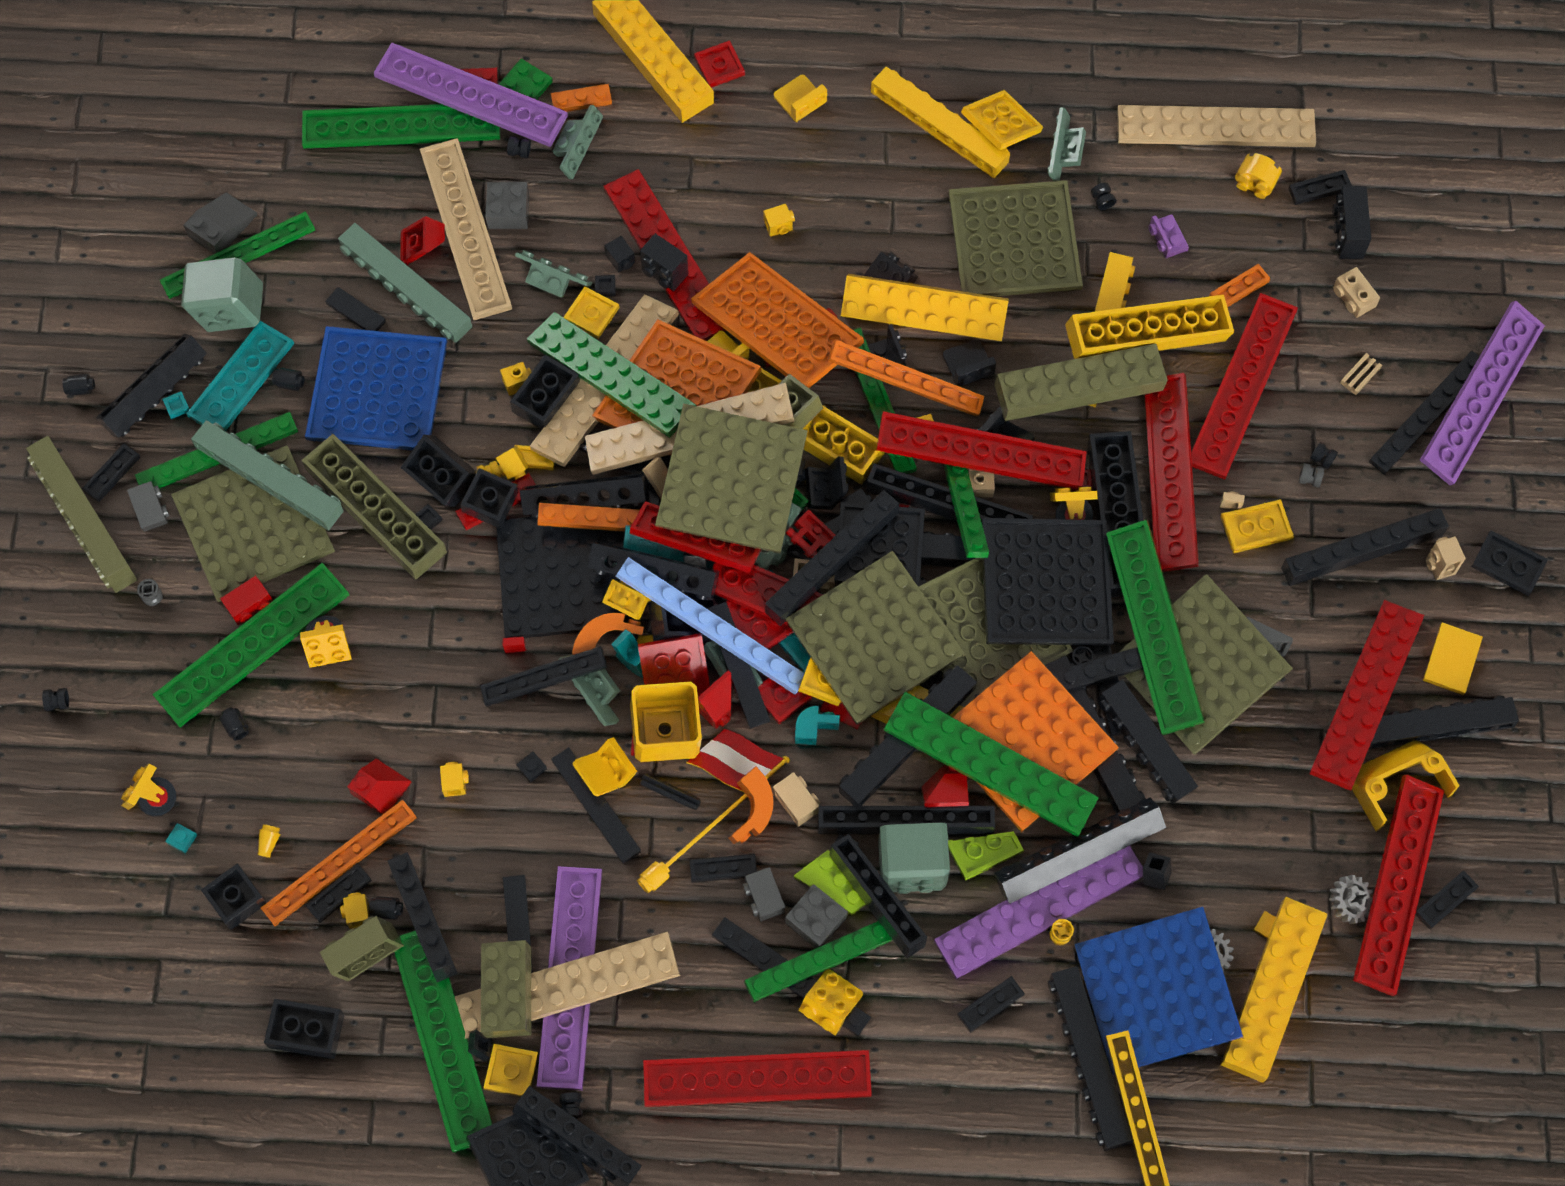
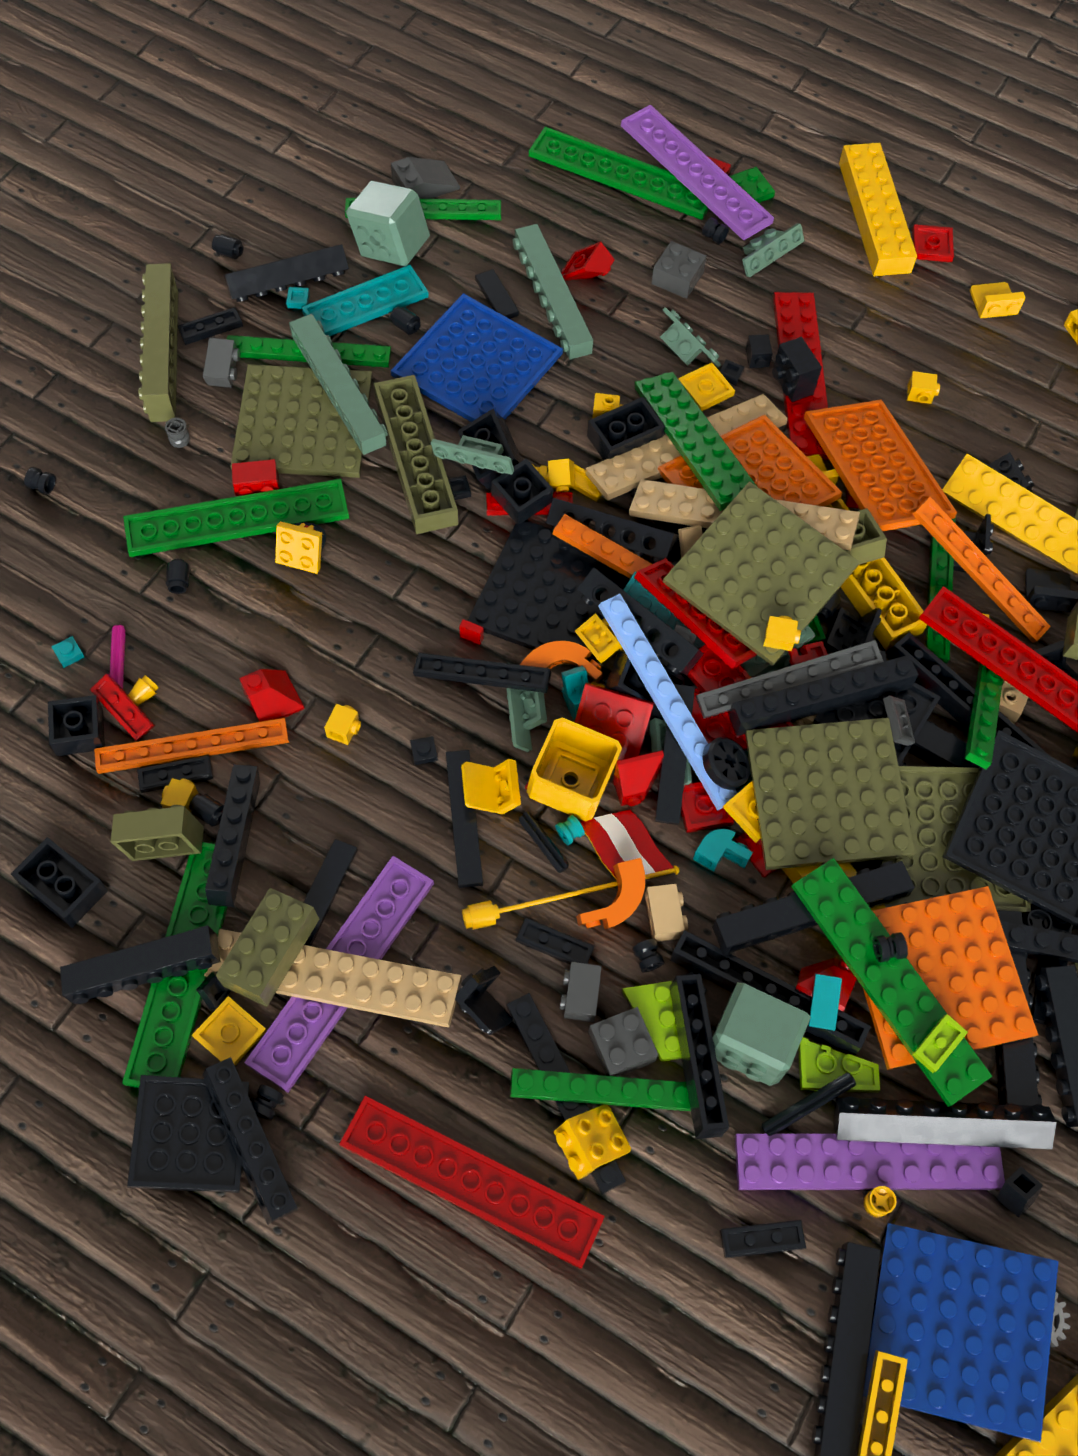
camera: 25 degrees right, 5 degrees down
plate [121,764,176,816] -> none
tan plate [420,138,512,321] -> none
orange plate [551,84,612,112] -> none
none -> black brick [60,925,221,1004]
none -> red tile [90,674,156,741]
none -> dark pink axle [110,625,126,689]
none -> sand green bracket [431,435,514,475]
none -> black bracket [455,966,513,1035]
none -> teal wheel [555,815,585,845]
none -> black wheel [632,939,665,973]
none -> dark grey plate [696,640,884,719]
none -> black wheel [702,737,751,790]
none -> black axle [762,1073,856,1136]
none -> yellow brick [763,616,801,651]
none -> teal tile [808,974,842,1031]
none -> black wheel [873,932,908,963]
none -> dark grey plate [883,696,915,746]
none -> lime plate [912,1014,968,1073]

